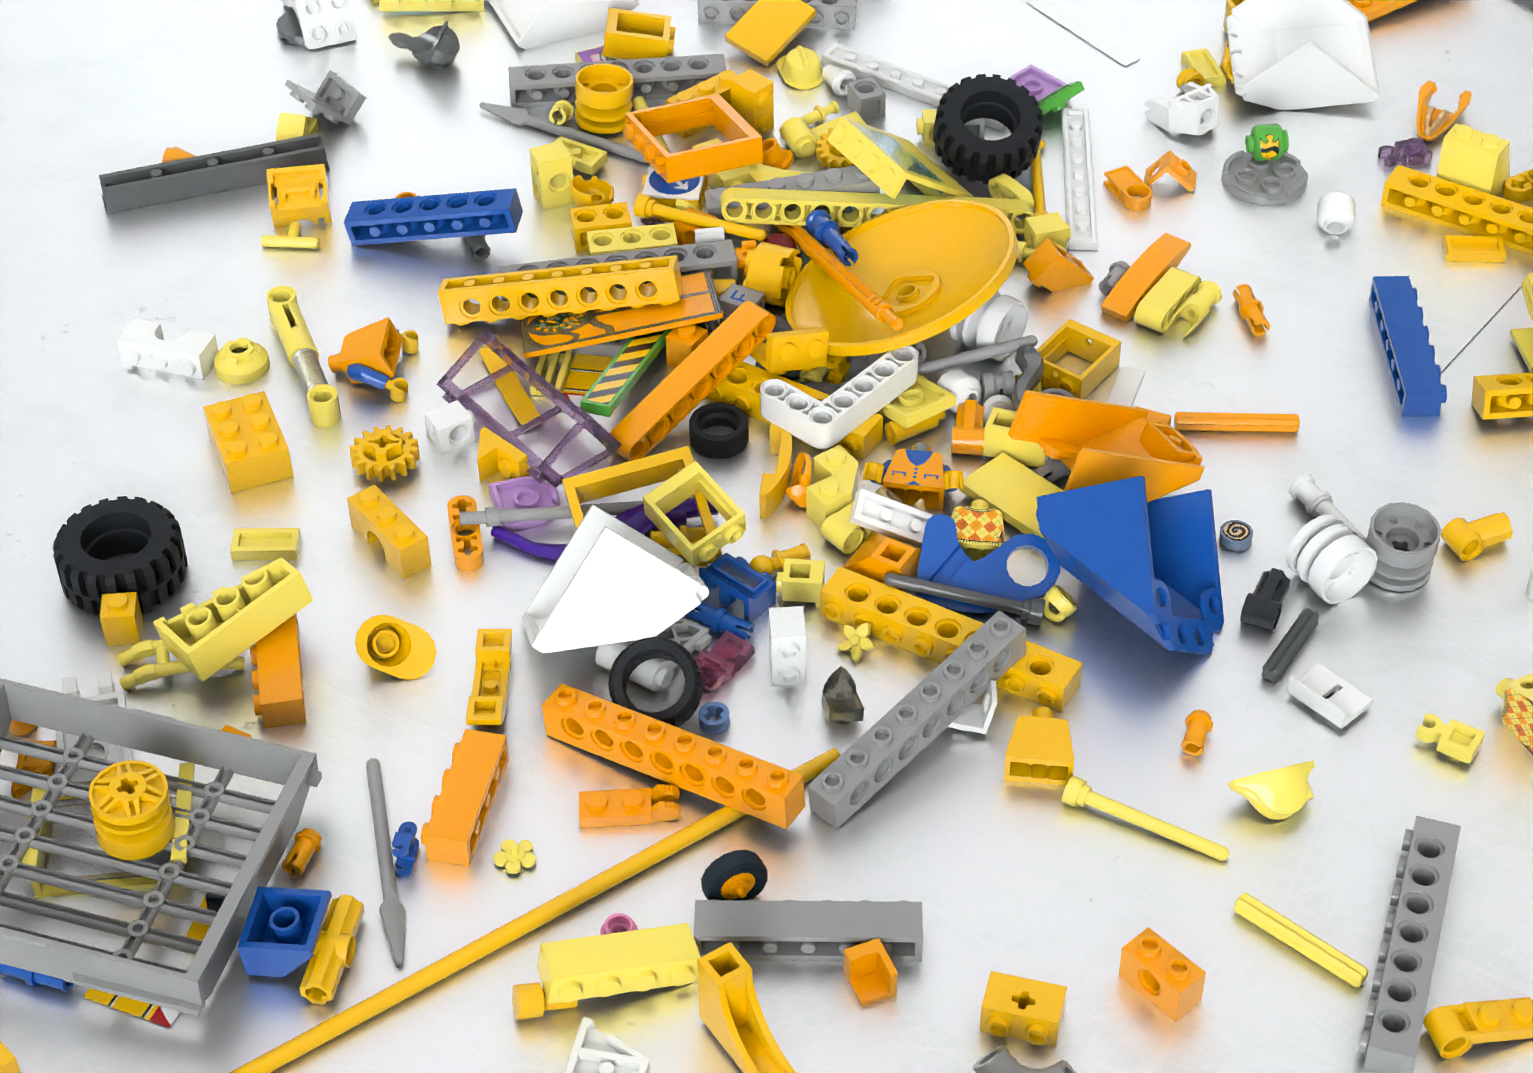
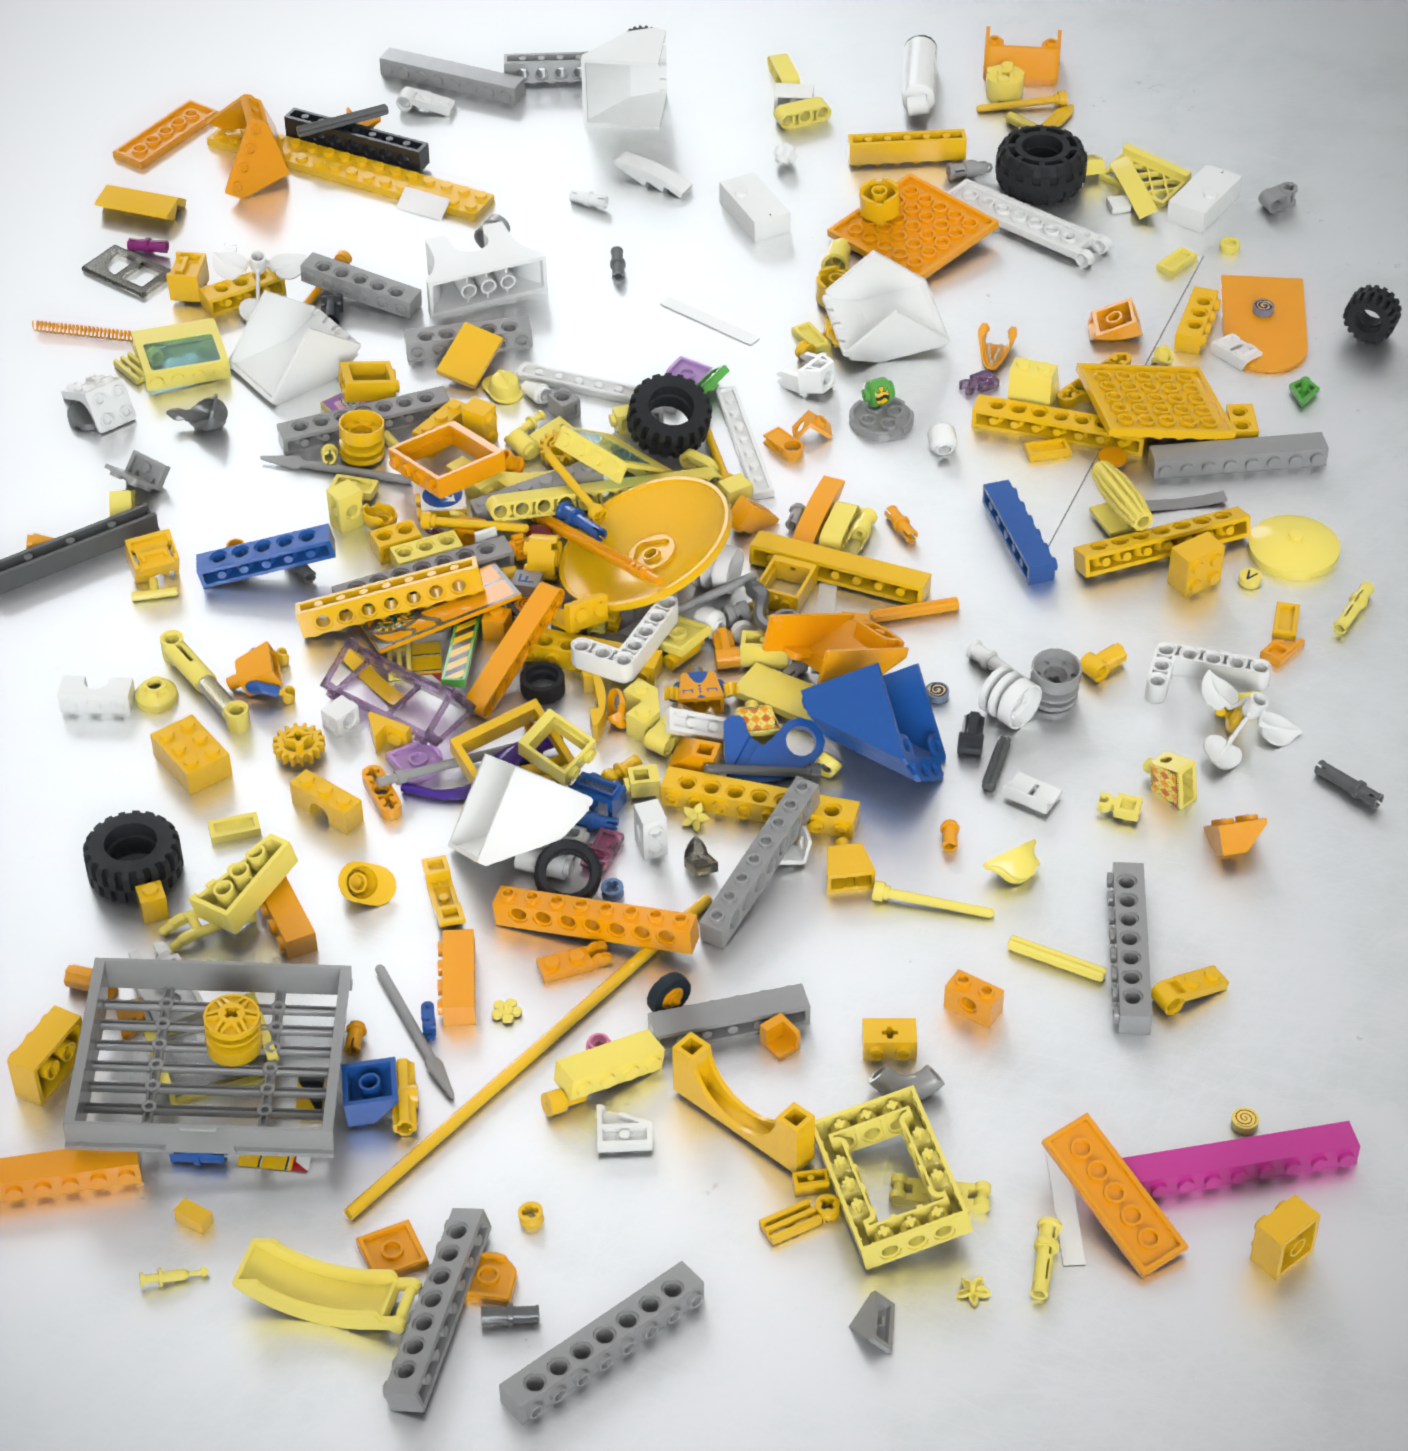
camera: 15 degrees left, 0 degrees up
none -> yellow piece [544,451,608,524]
none -> yellow brick [749,530,932,604]

